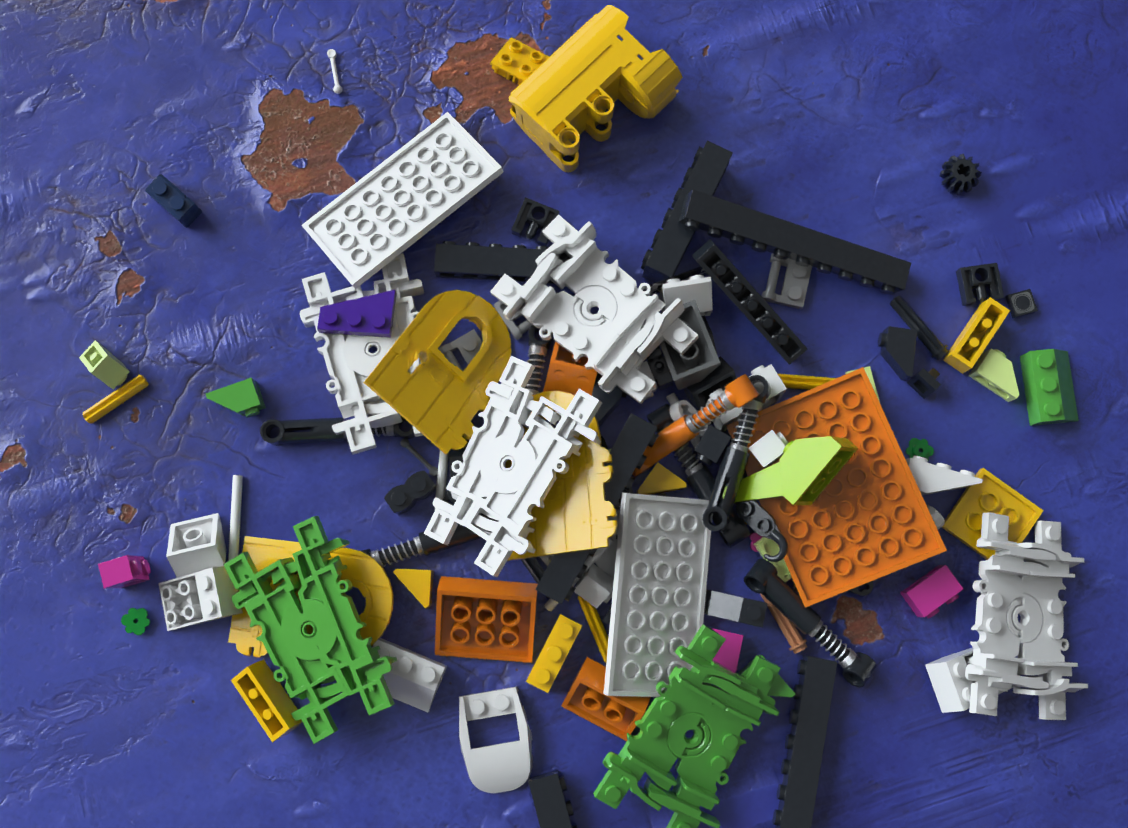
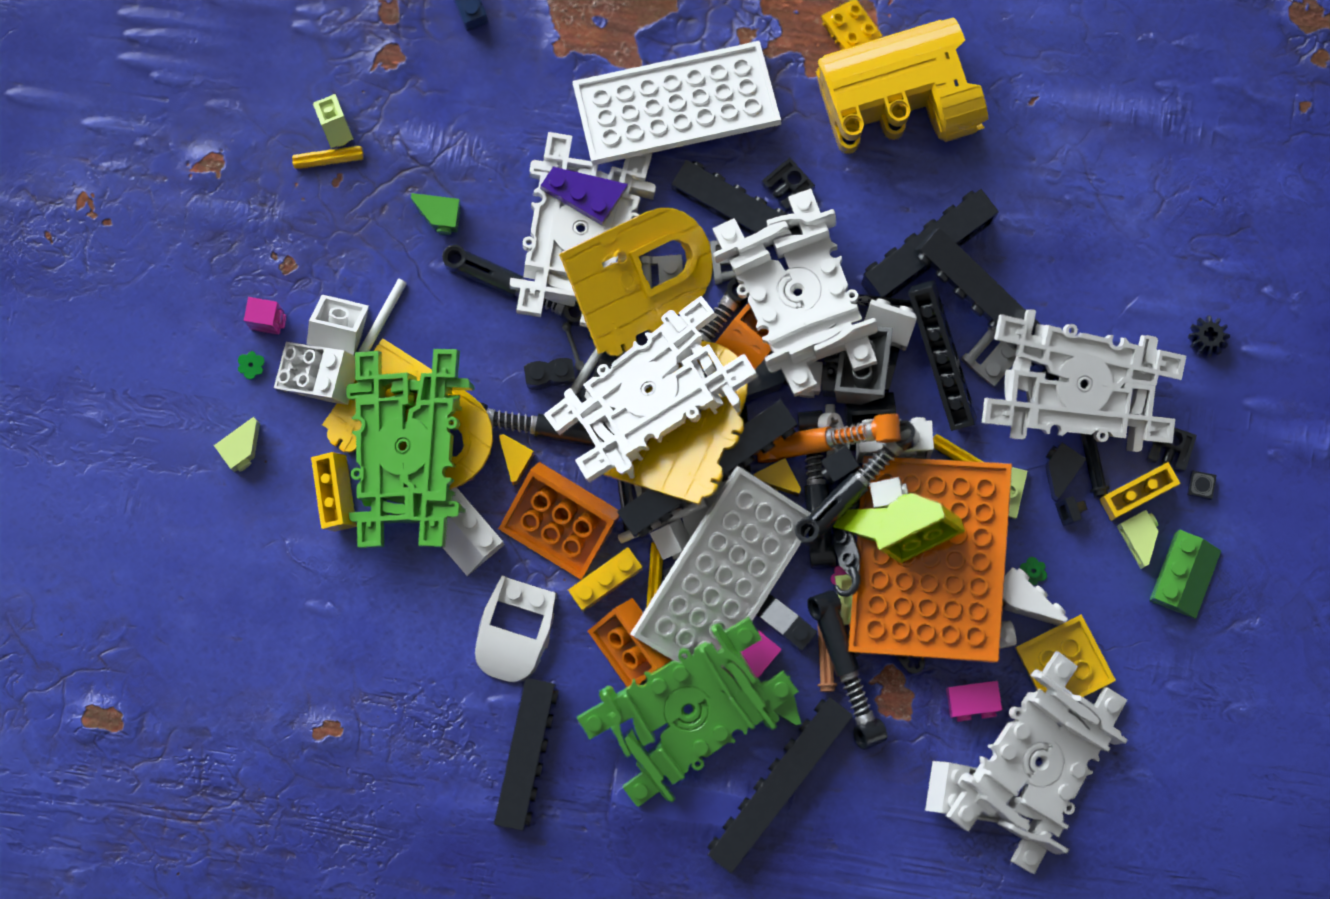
camera: 30 degrees right, 0 degrees up
none -> yellowish green slope [214,417,260,472]
none -> white piece [982,310,1186,452]

